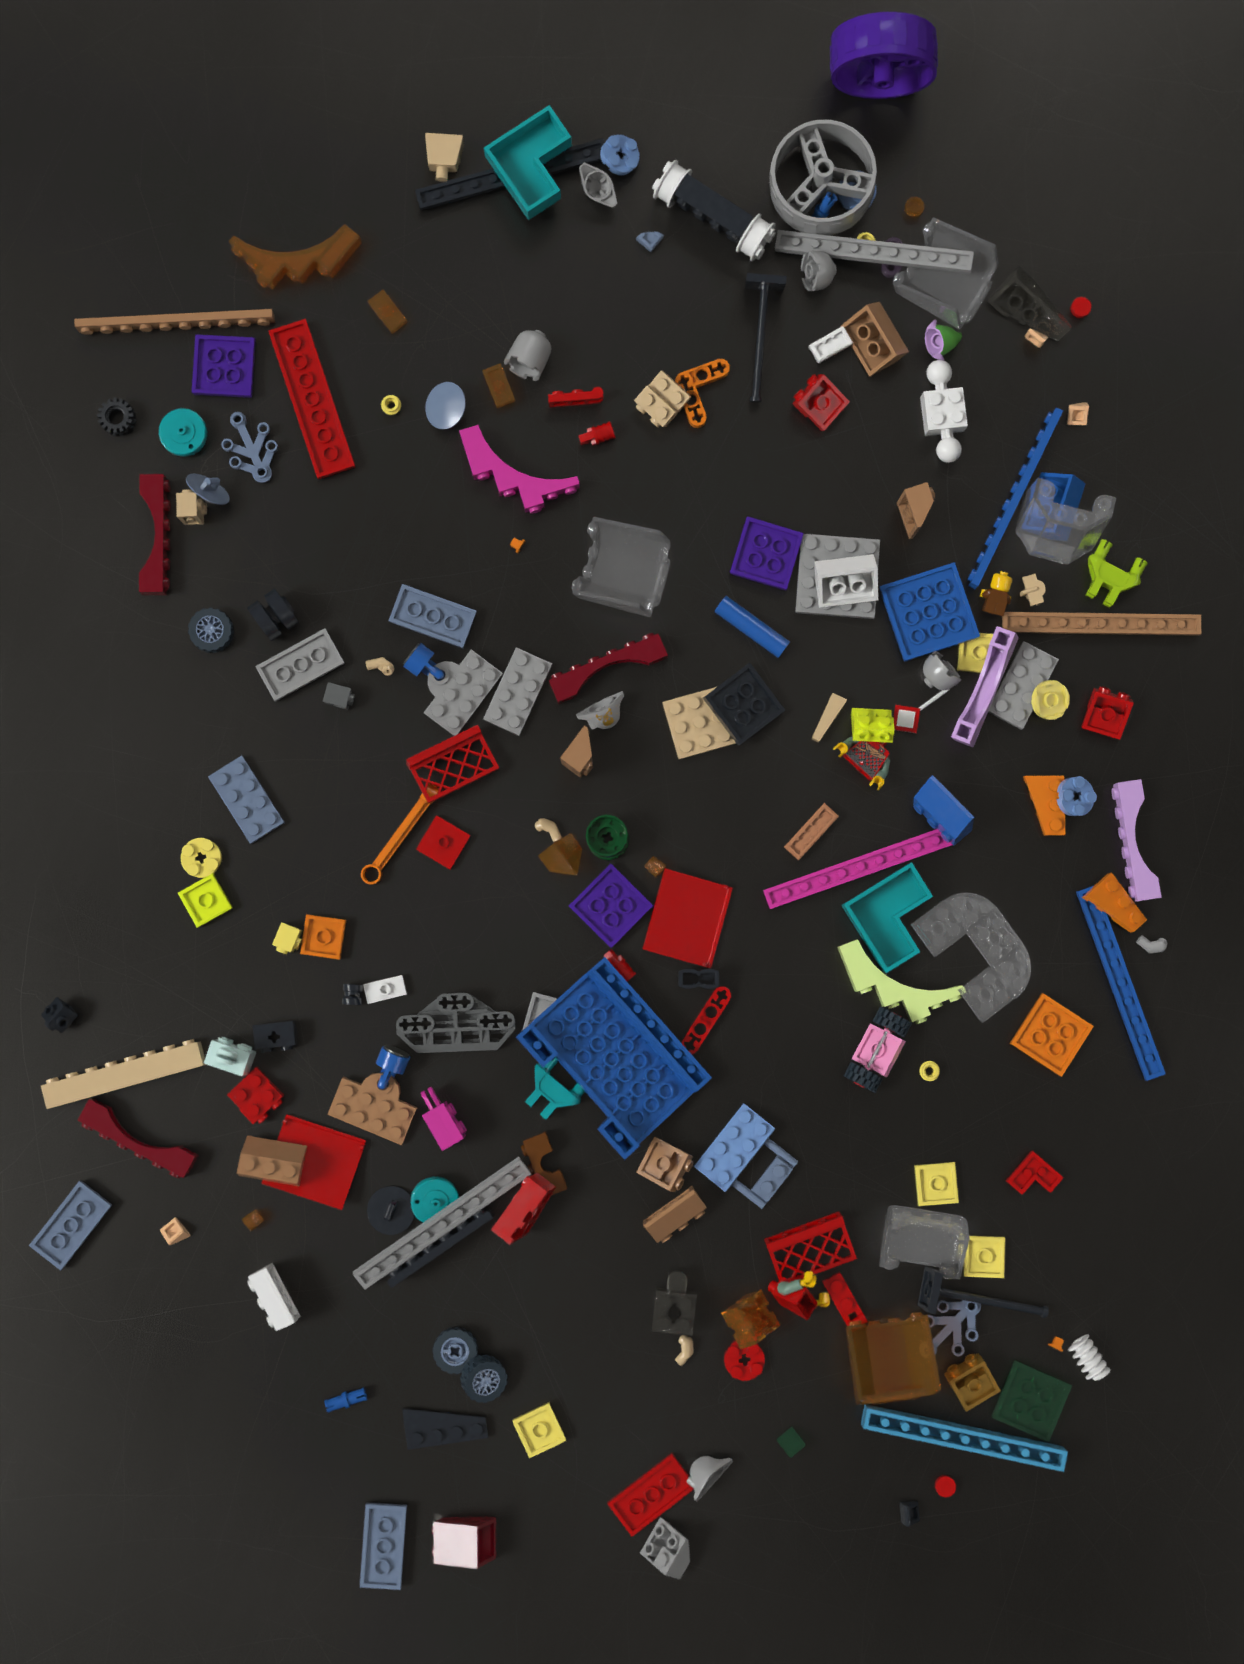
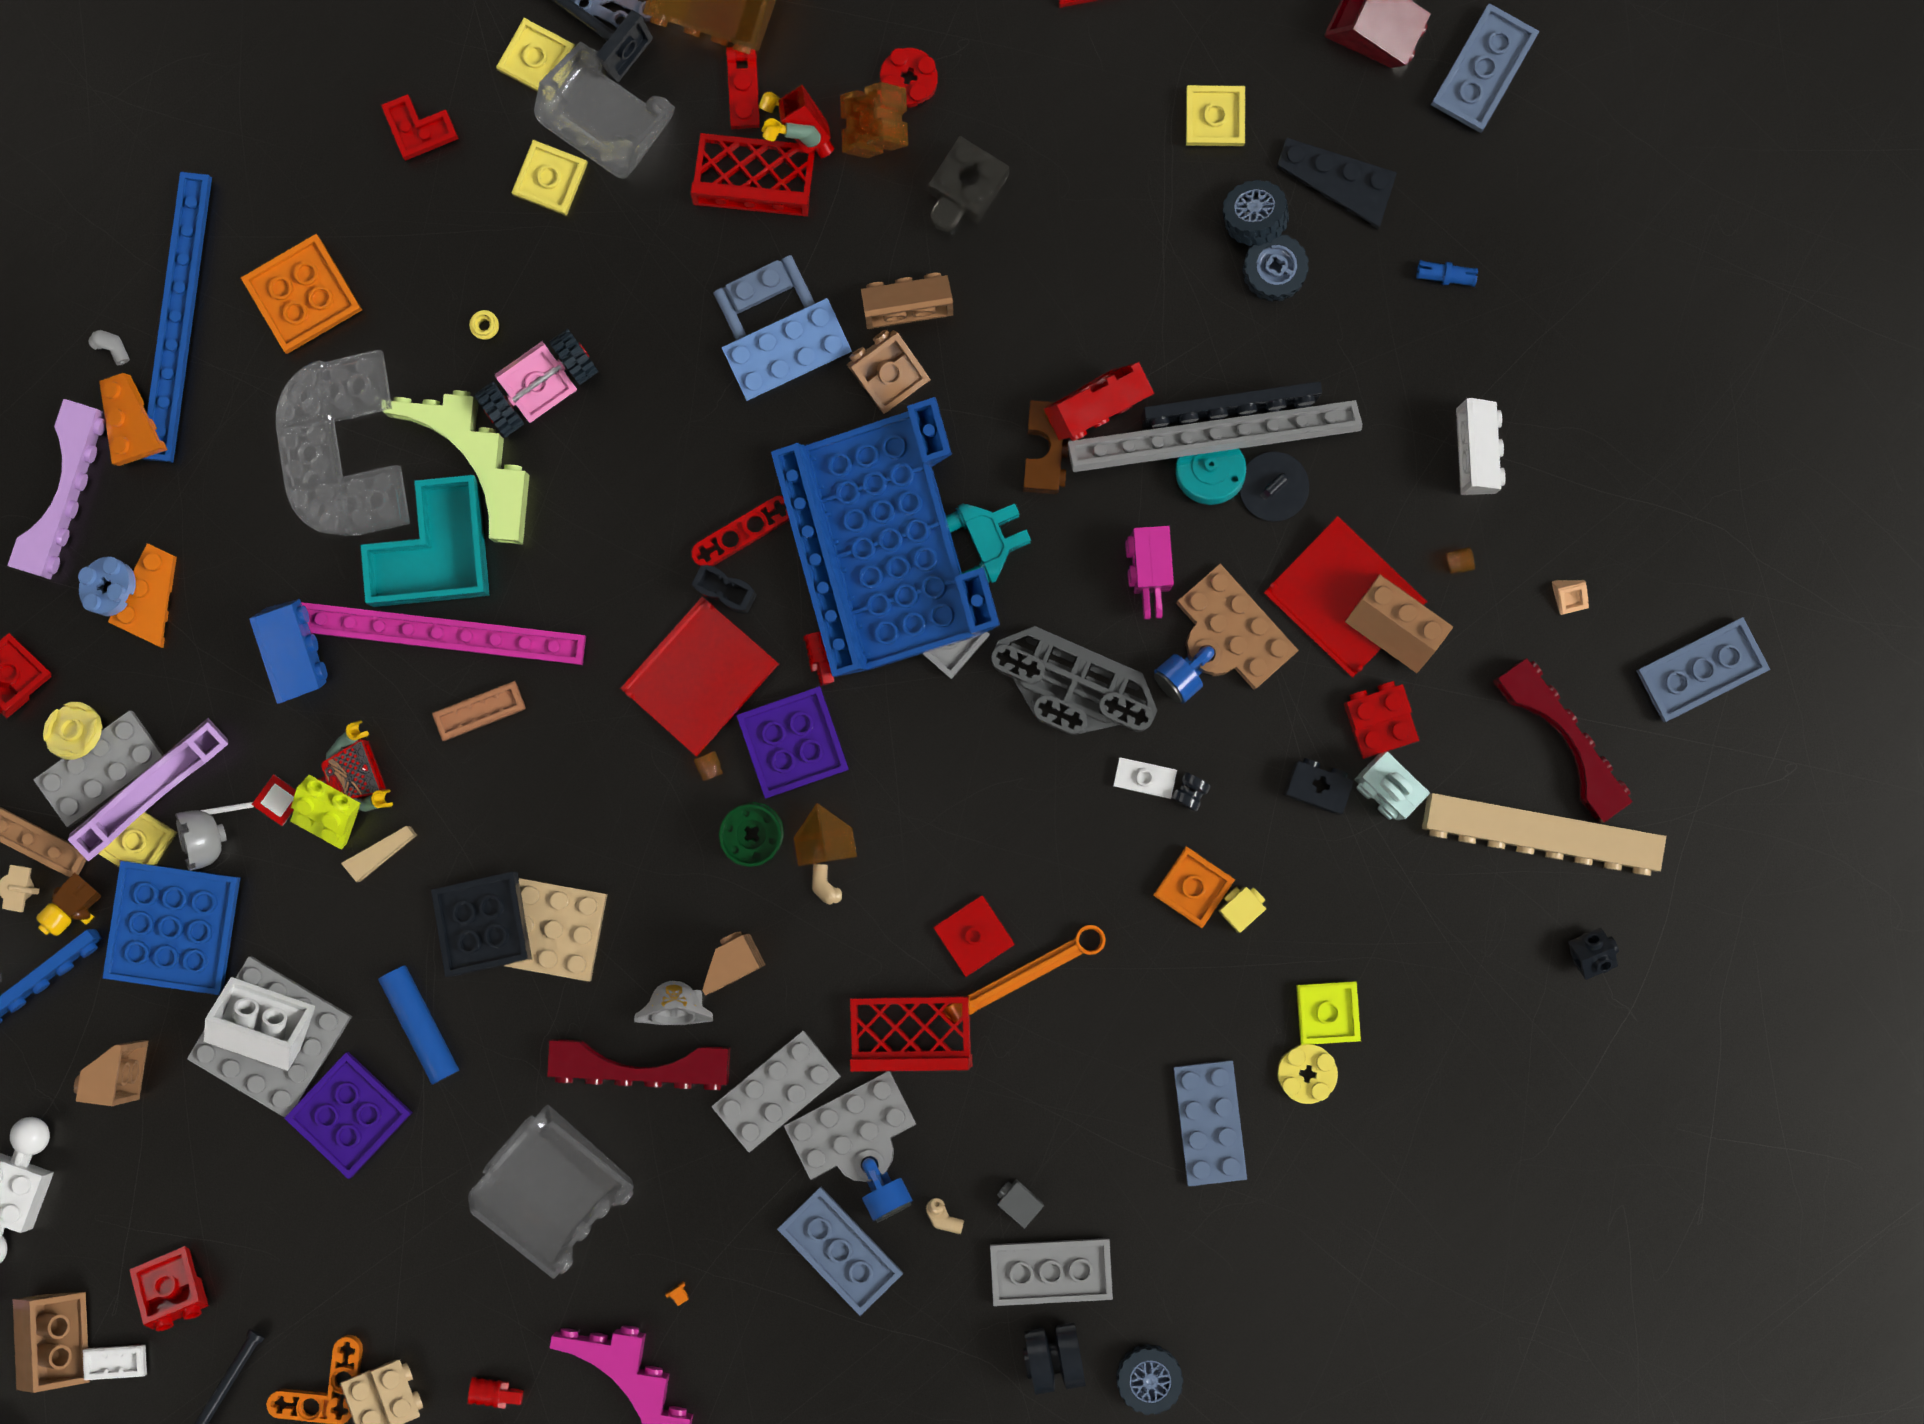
camera: 150 degrees left, 0 degrees up
tan arm [675,1335,694,1366] -> none

